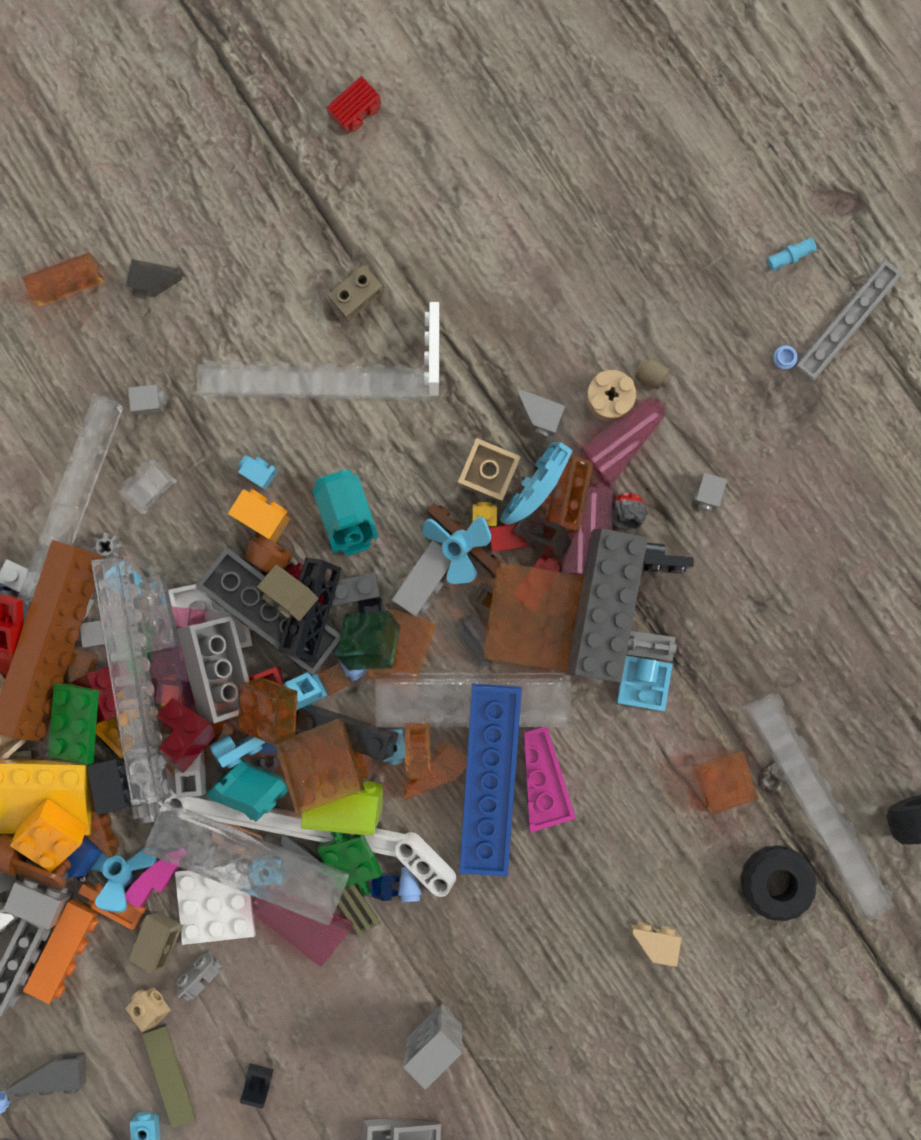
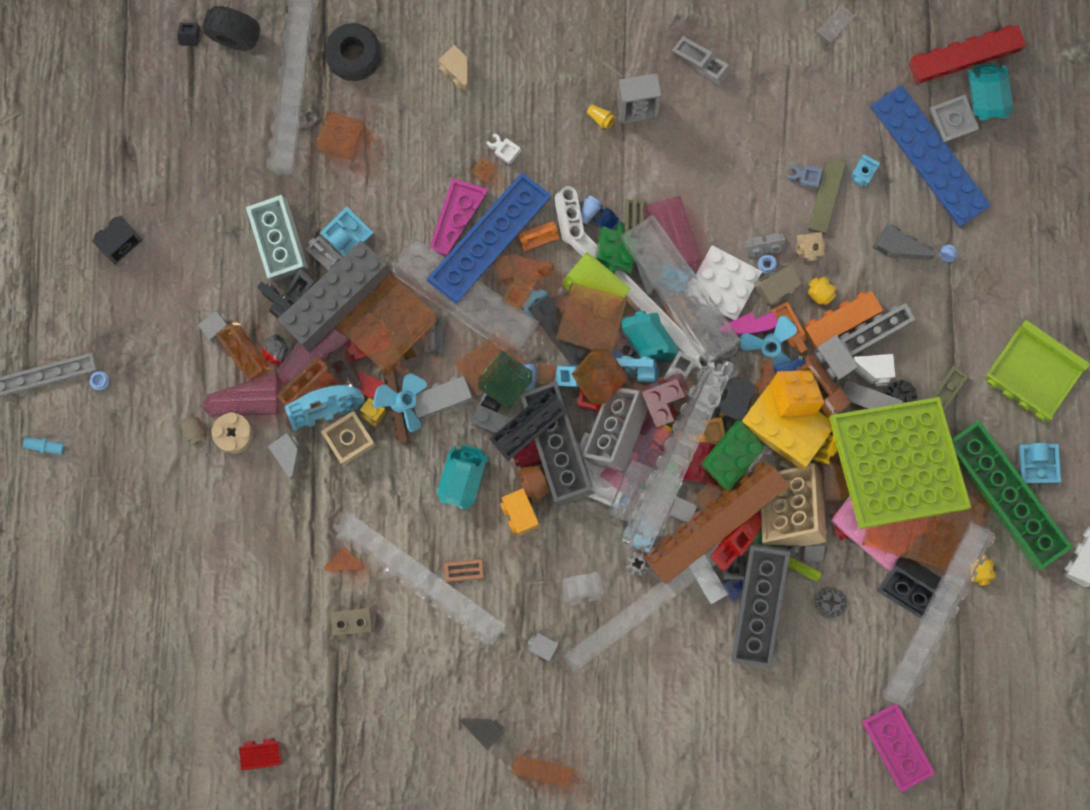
camera: 140 degrees left, 5 degrees down
medium azure brick [238,455,278,491] -> none
black bracket [240,1063,274,1109] -> none
dark tan brick [257,564,319,621] -> none
white plate [424,302,439,396] -> none
none -> black brick [92,215,143,265]
none -> clear orange brick [215,322,271,381]
none -> light aqua brick [246,195,309,282]
none -> dark grey slope [284,269,315,304]
none -> clear orange slope [324,546,365,571]
none -> nougat tile [444,559,484,582]
none -> clear orange plate [471,157,497,184]
none -> white plate [486,134,522,165]
none -> orange hinge [518,221,560,251]
none -> yellow cone [587,104,616,129]
none -> light blue plate [758,255,777,274]
none -> sand blue plate [788,165,823,189]
none -> yellow head [808,276,836,305]

